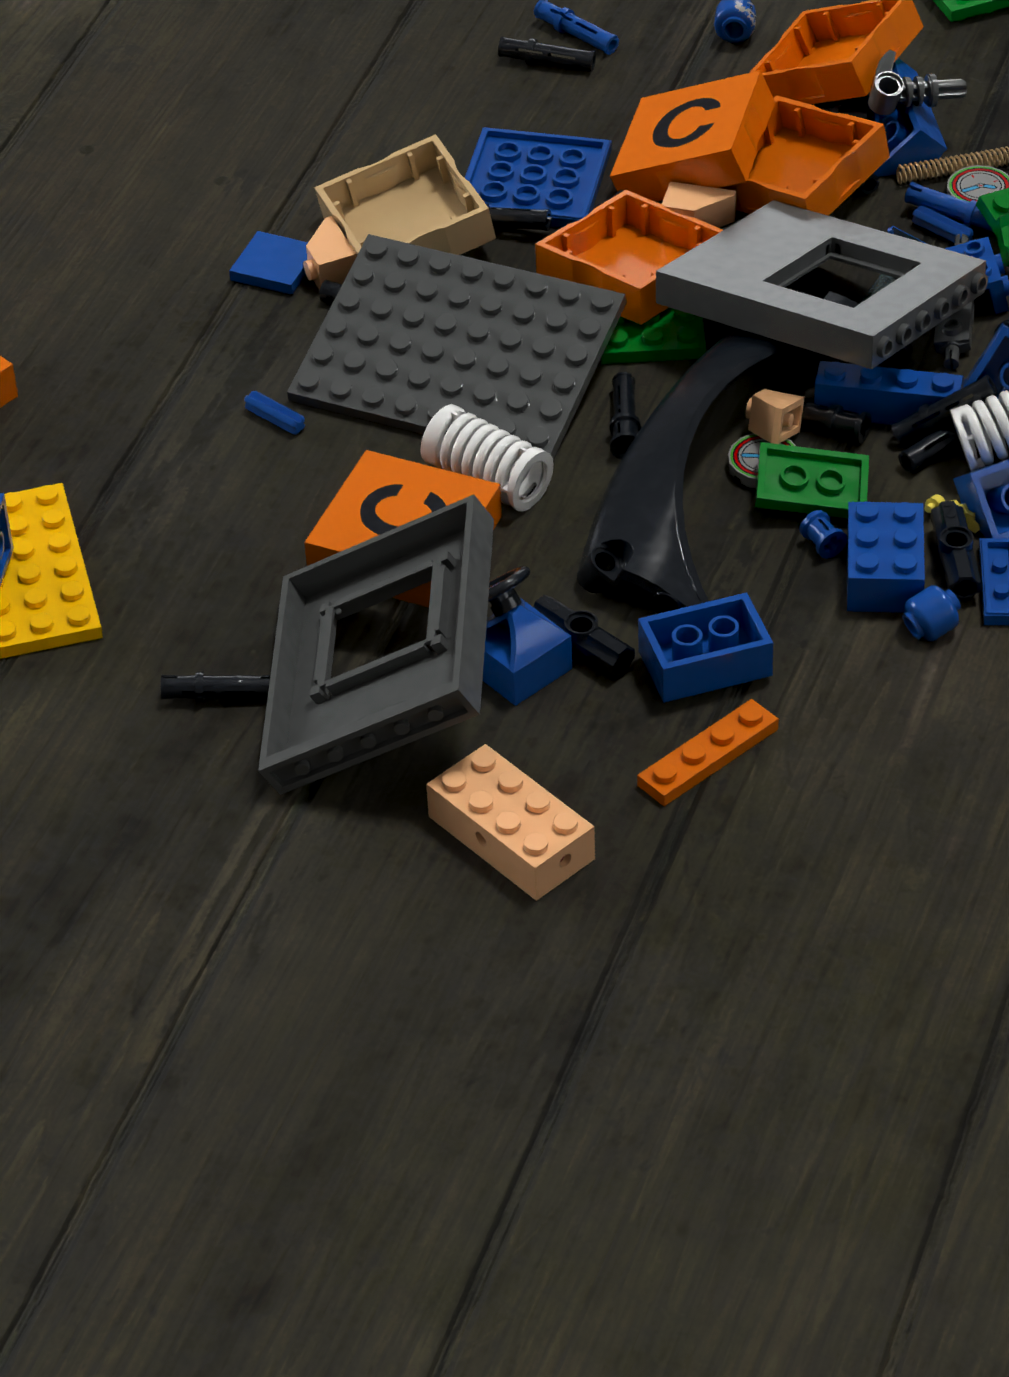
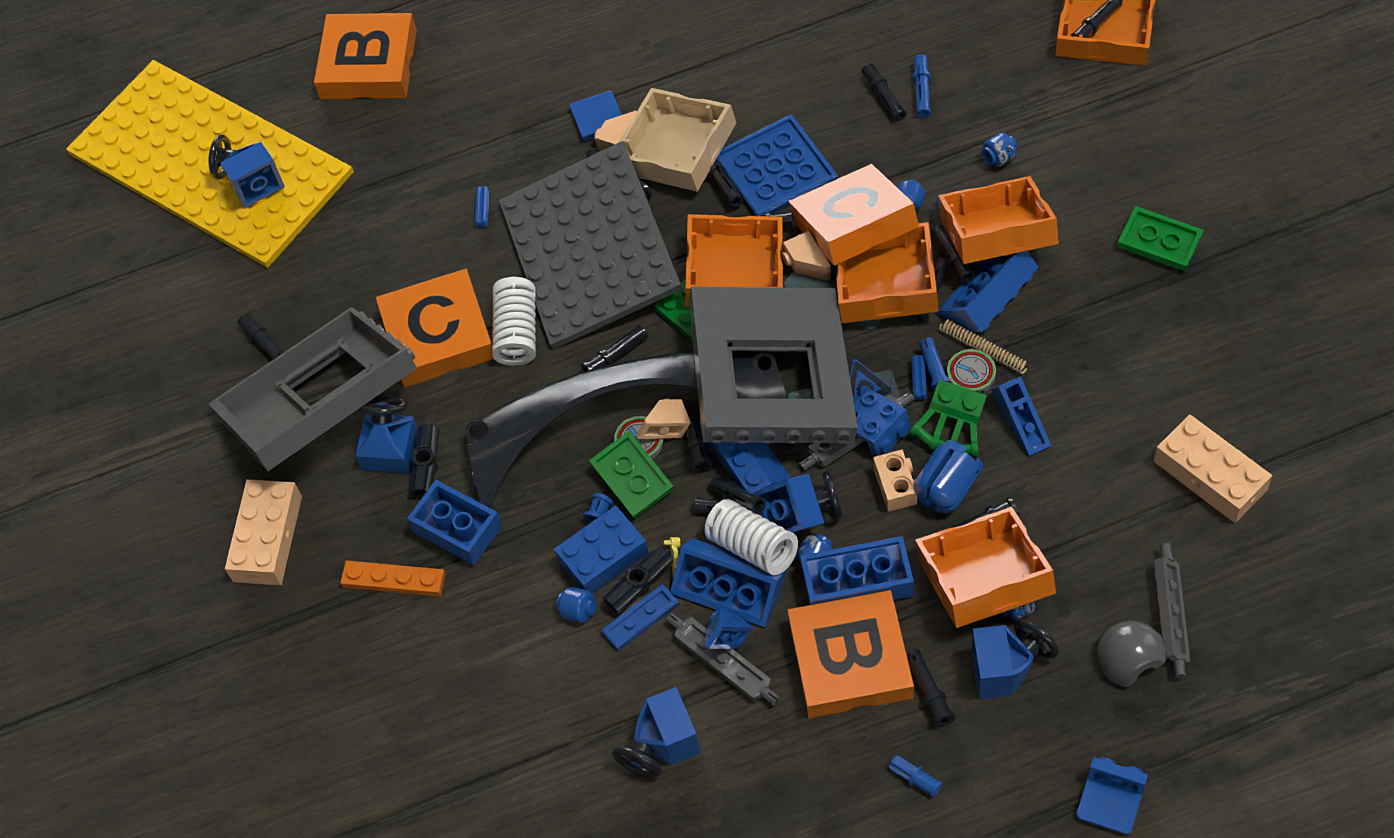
camera: 55 degrees right, 15 degrees up
dark grey piece [868,50,967,115] -> none

